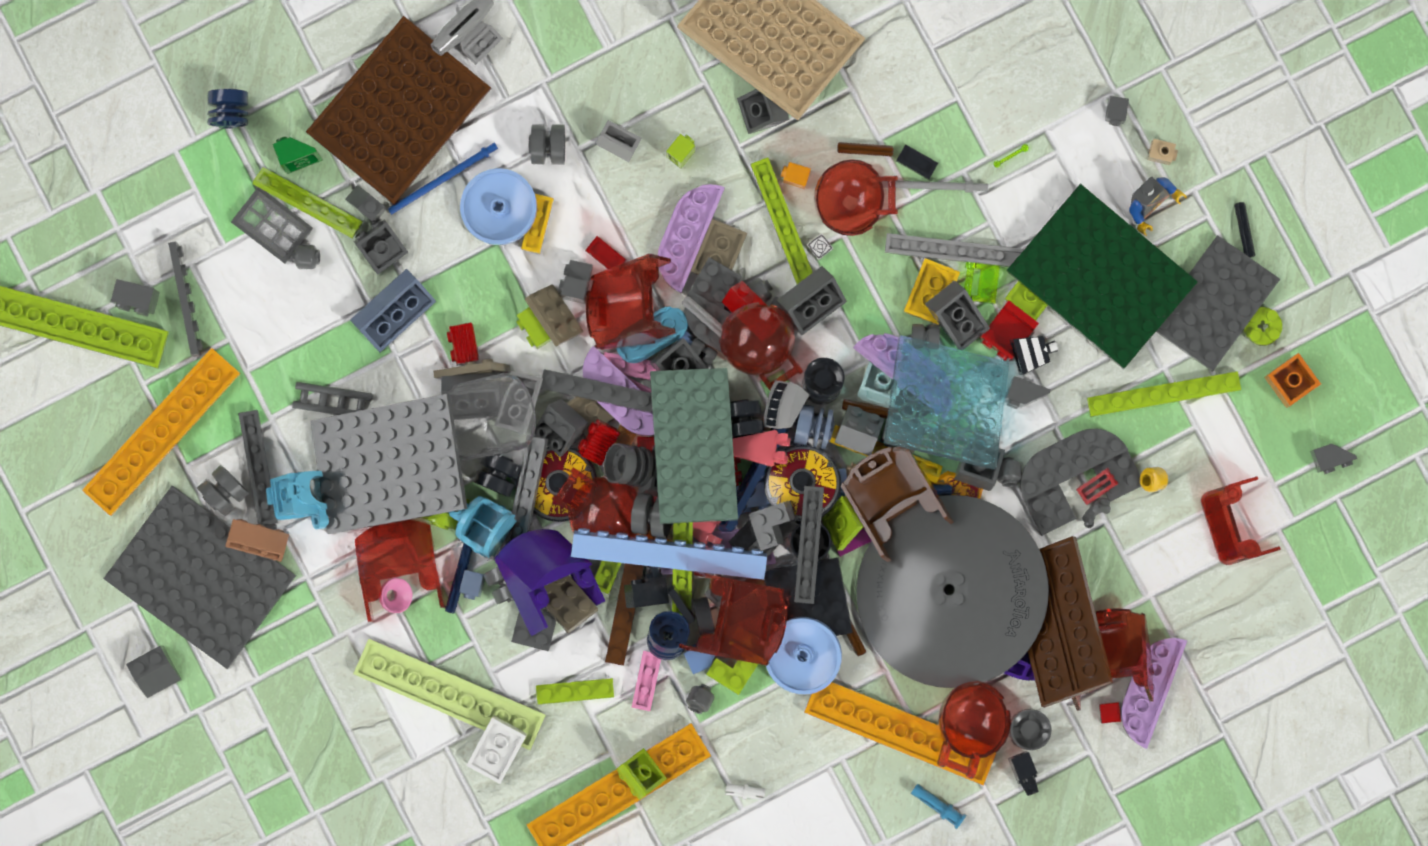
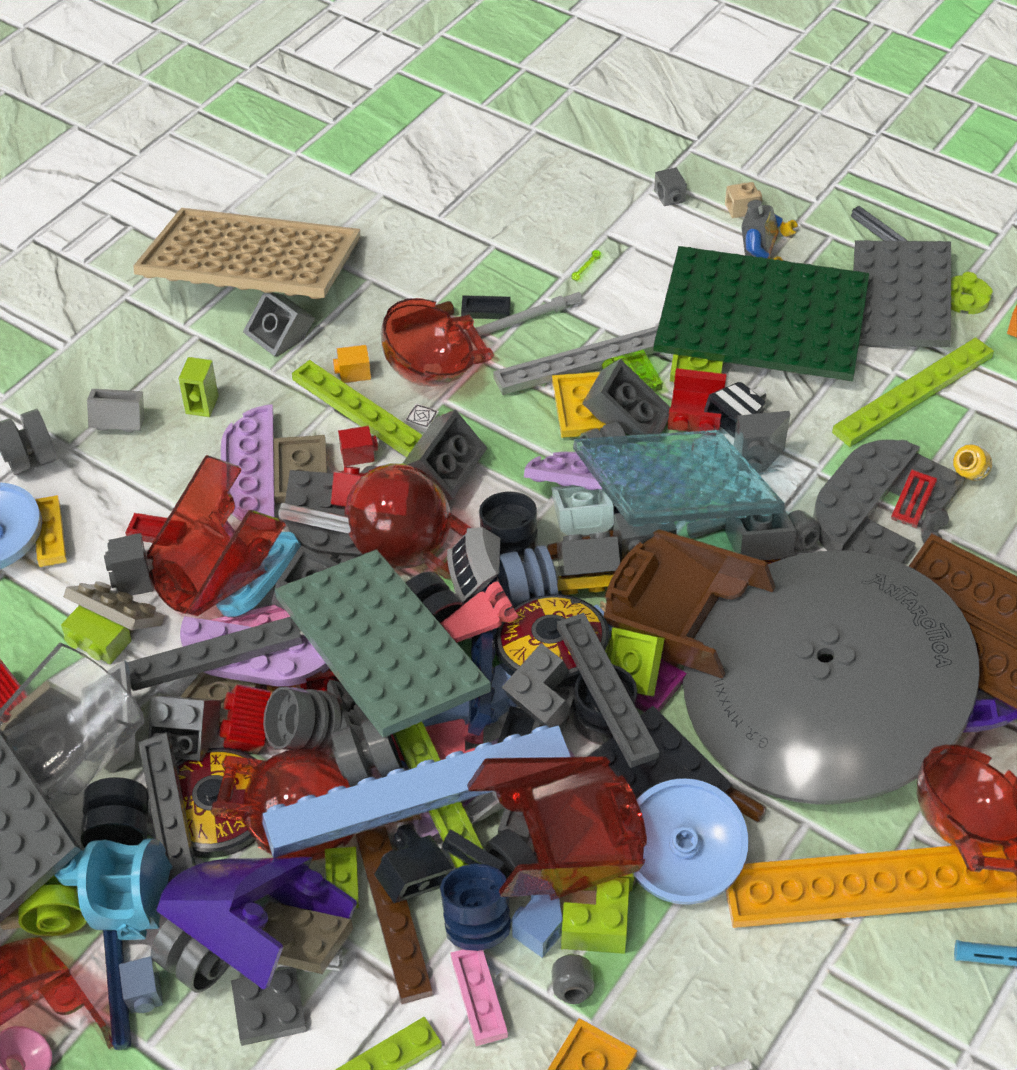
camera: 25 degrees left, 35 degrees down
none -> red brick [338,426,378,467]

